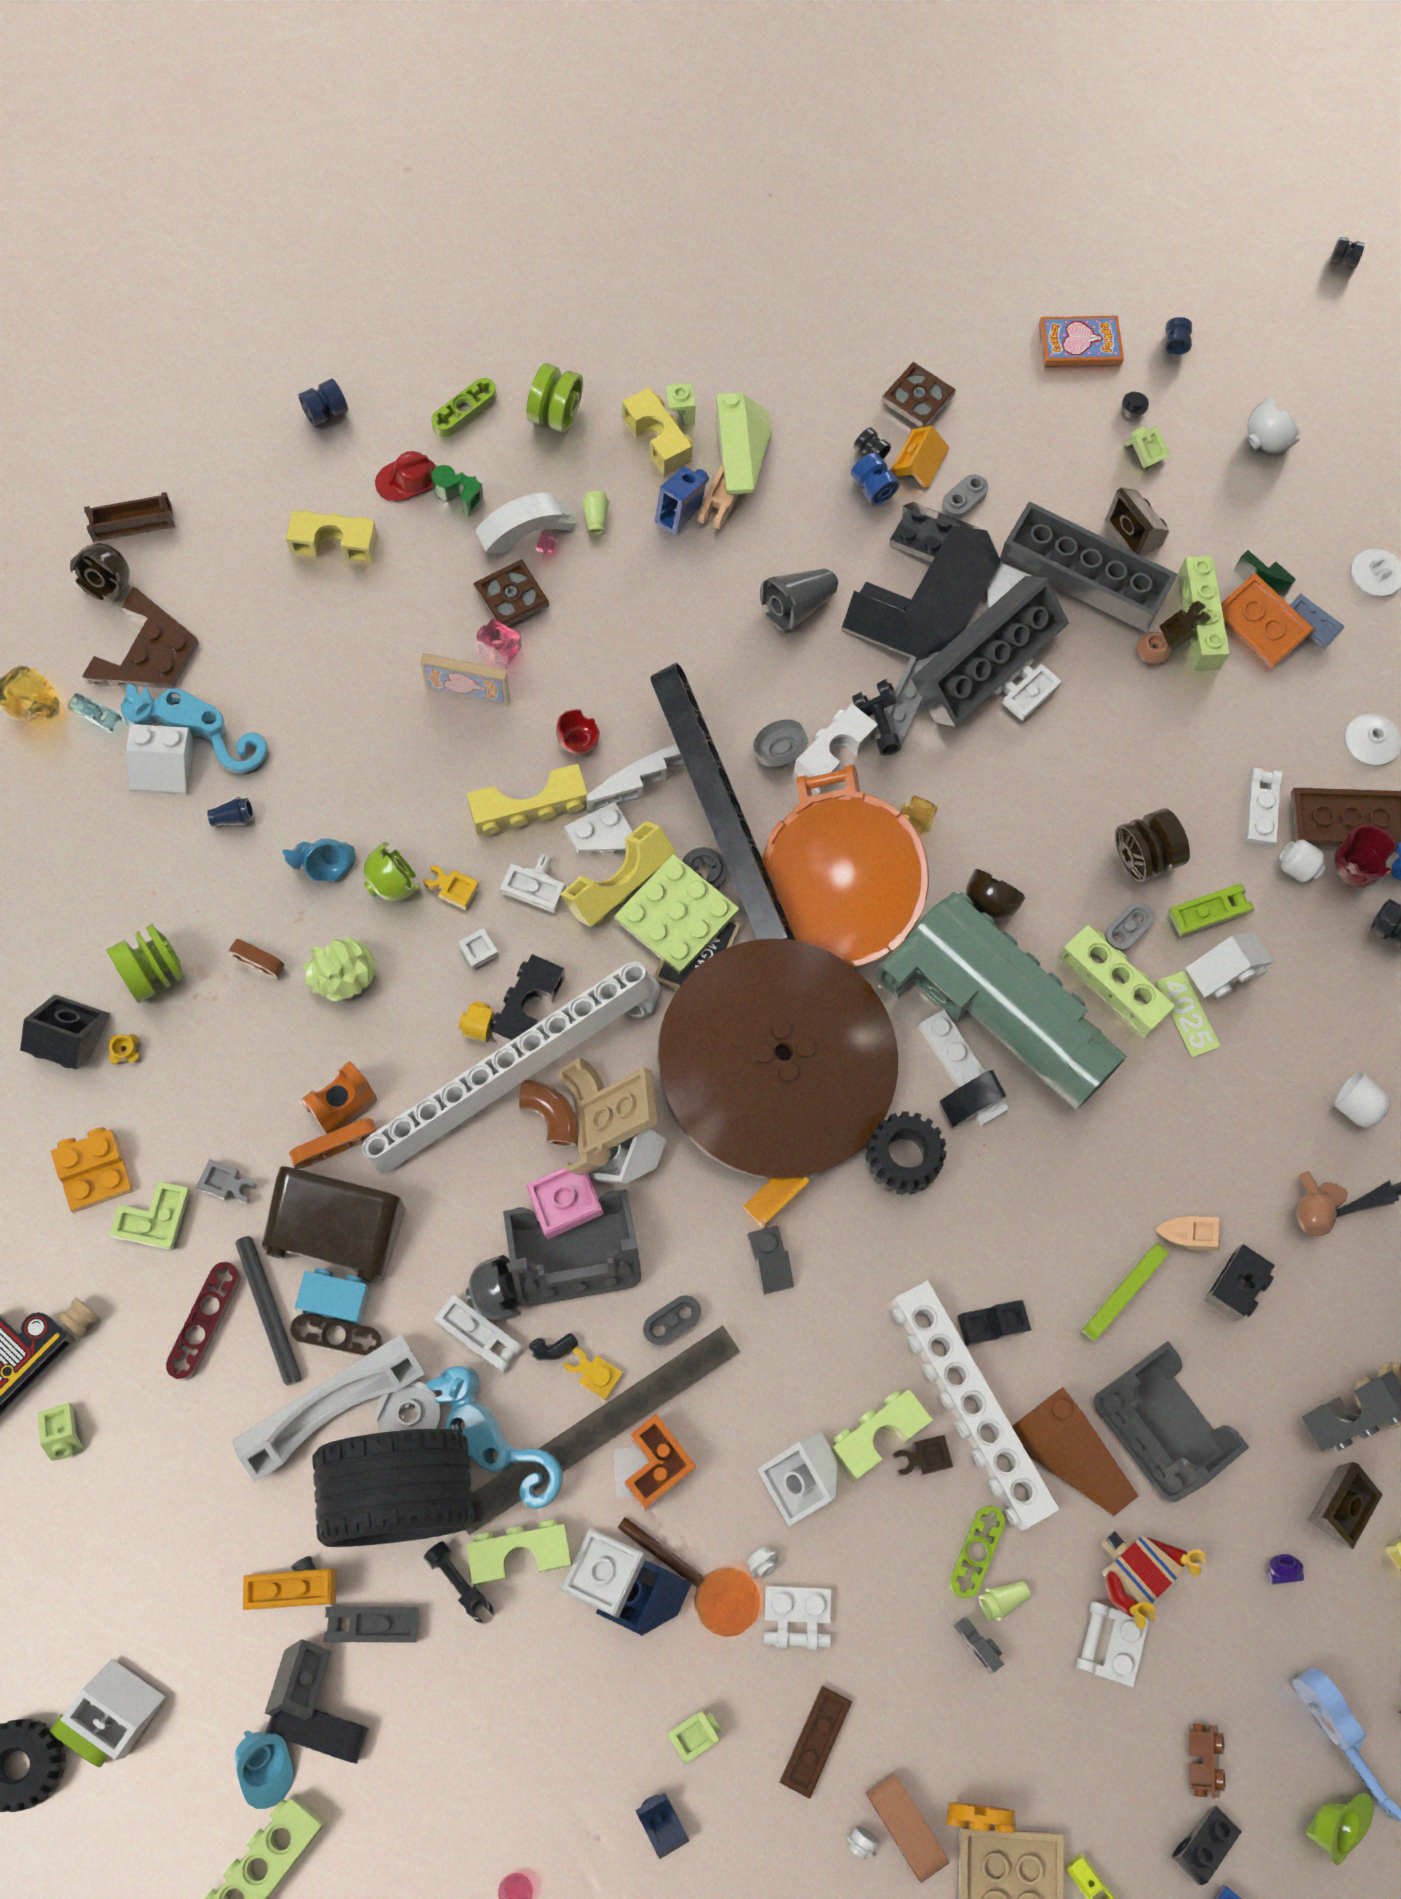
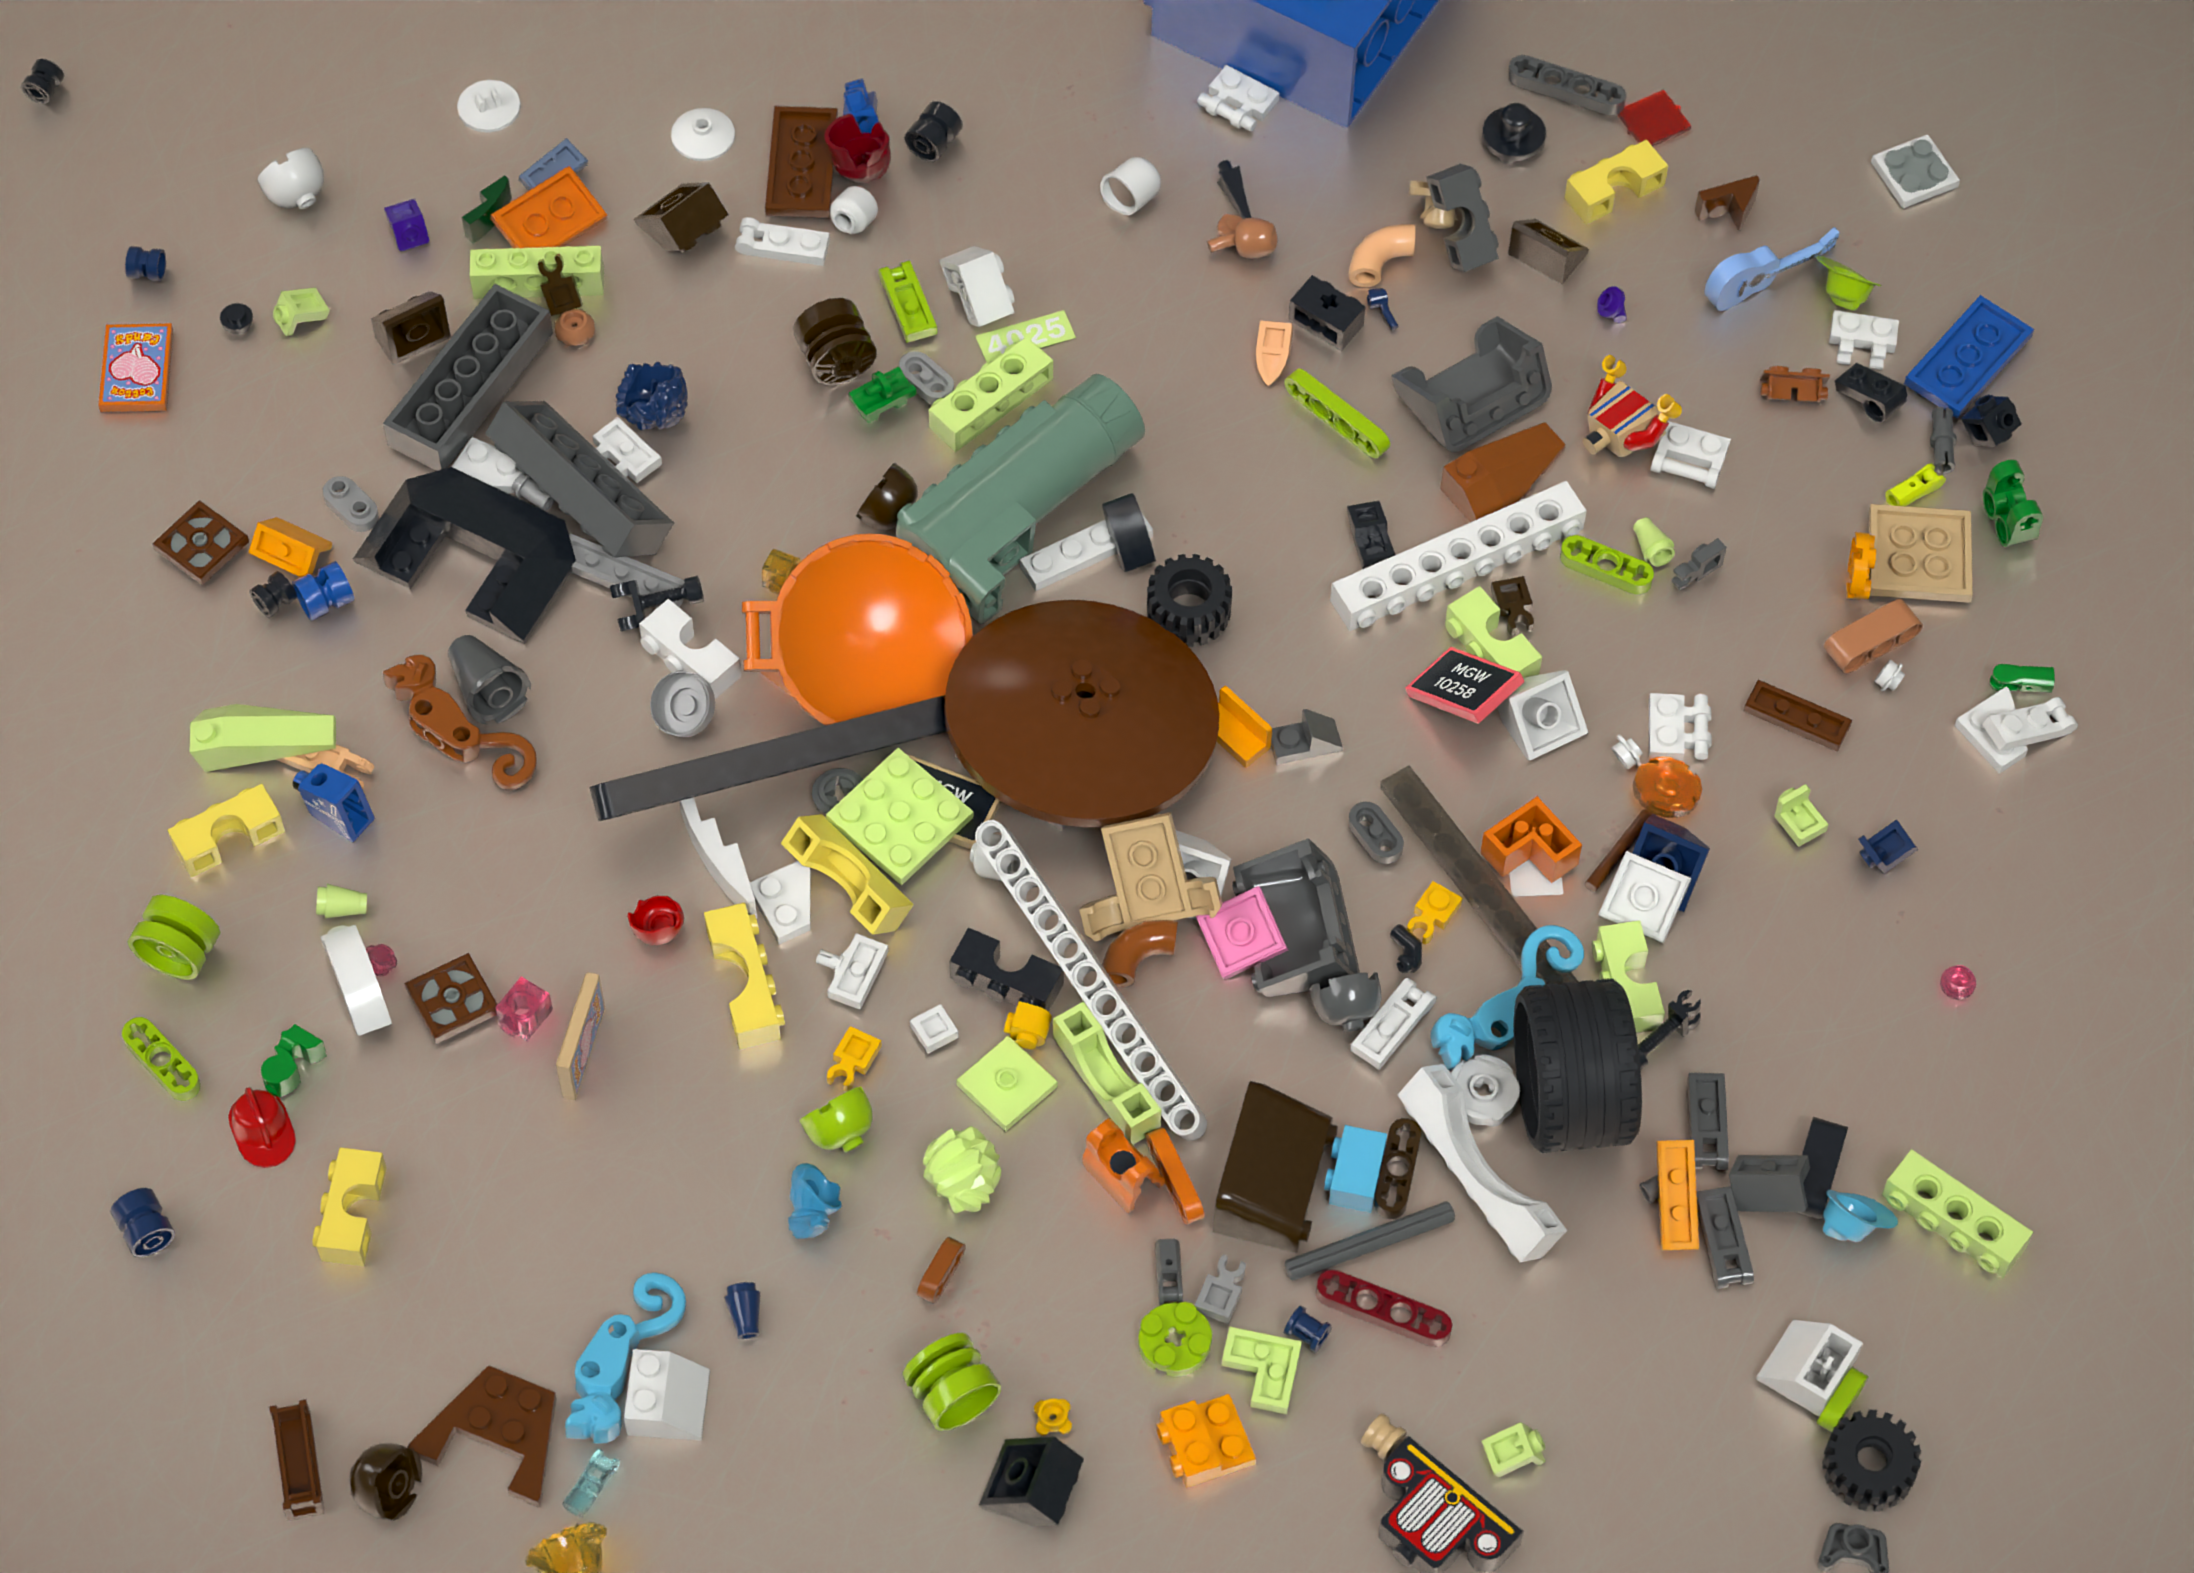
camera: 85 degrees left, 10 degrees down
yellowish green bracket [666,383,696,426] -> none
none -> dark orange animal [383,655,537,790]
none -> dark purple bracket [384,198,430,251]
none -> dark blue hair [616,362,688,430]
none -> dark brown slope [634,182,729,253]
none -> green hips [848,366,917,424]
none -> yellowish green plate [956,1036,1058,1132]
none -> yellowish green arch [1053,1001,1162,1145]
none -> lime plate [1138,1302,1212,1377]
none -> dark grey bar [1155,1239,1183,1306]
none -> dark blue bush [1284,1305,1332,1353]
none -> light nougat cylinder [1349,224,1415,287]
none -> dark blue hand [1367,288,1399,330]
none -> tile [1405,647,1524,724]
none -> dark grey plate [1696,1186,1754,1289]
none -> white plate [1829,310,1899,370]

